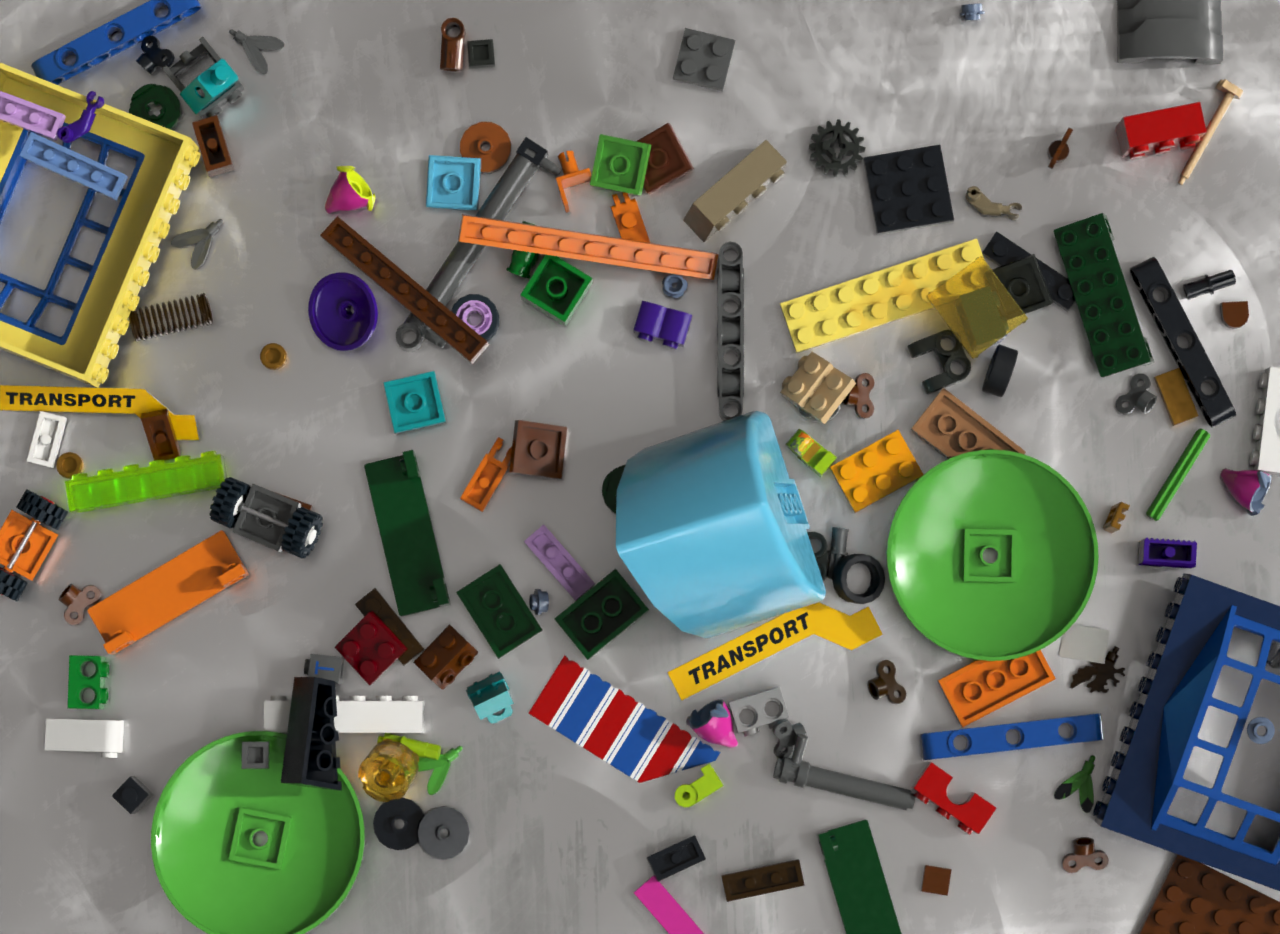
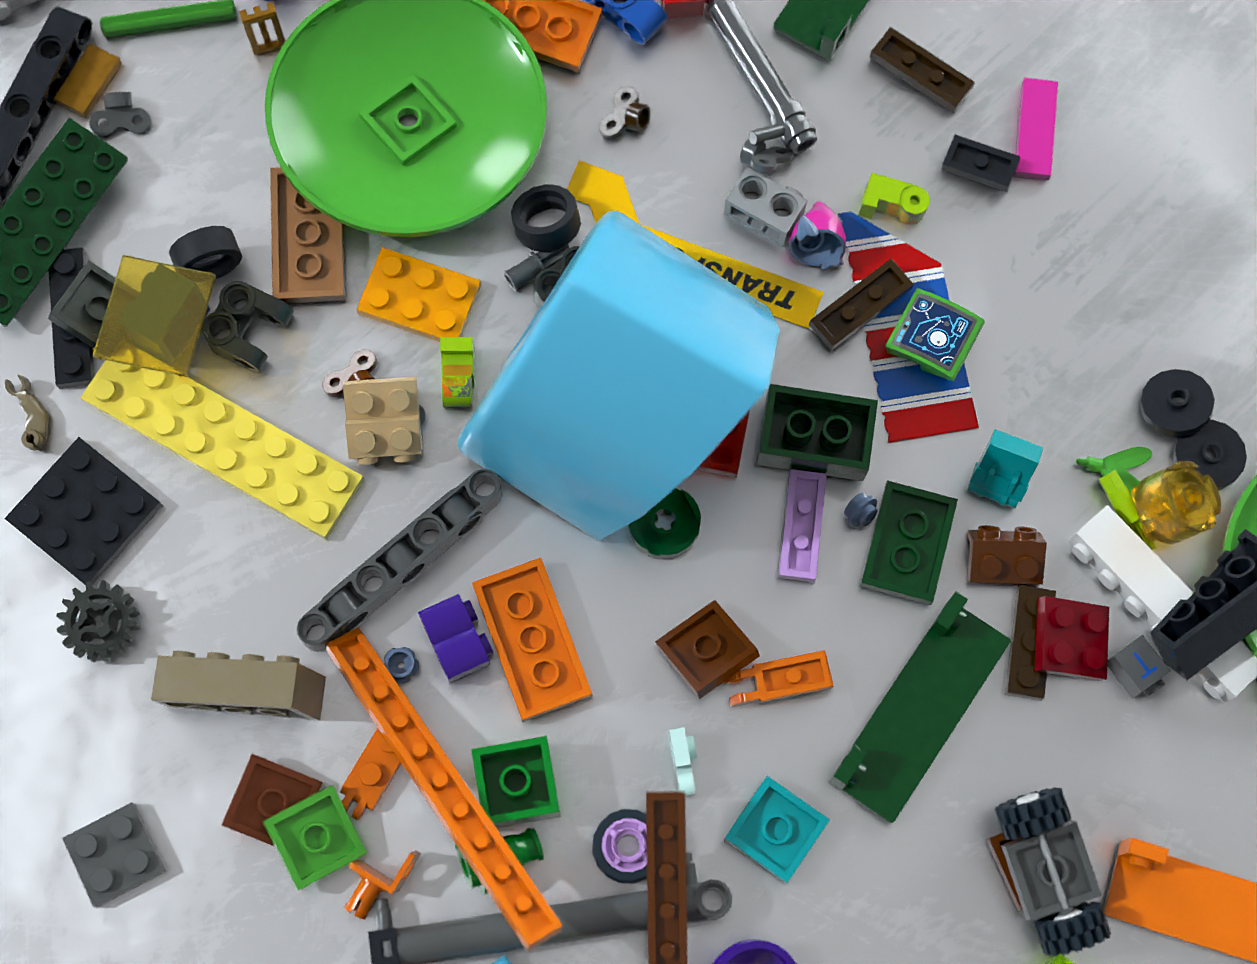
camera: 135 degrees left, 10 degrees down
none -> orange plate [472,557,593,722]
none -> light aqua plate [668,727,696,796]
none -> dark brown plate [809,258,914,351]
none -> slope [885,288,985,382]

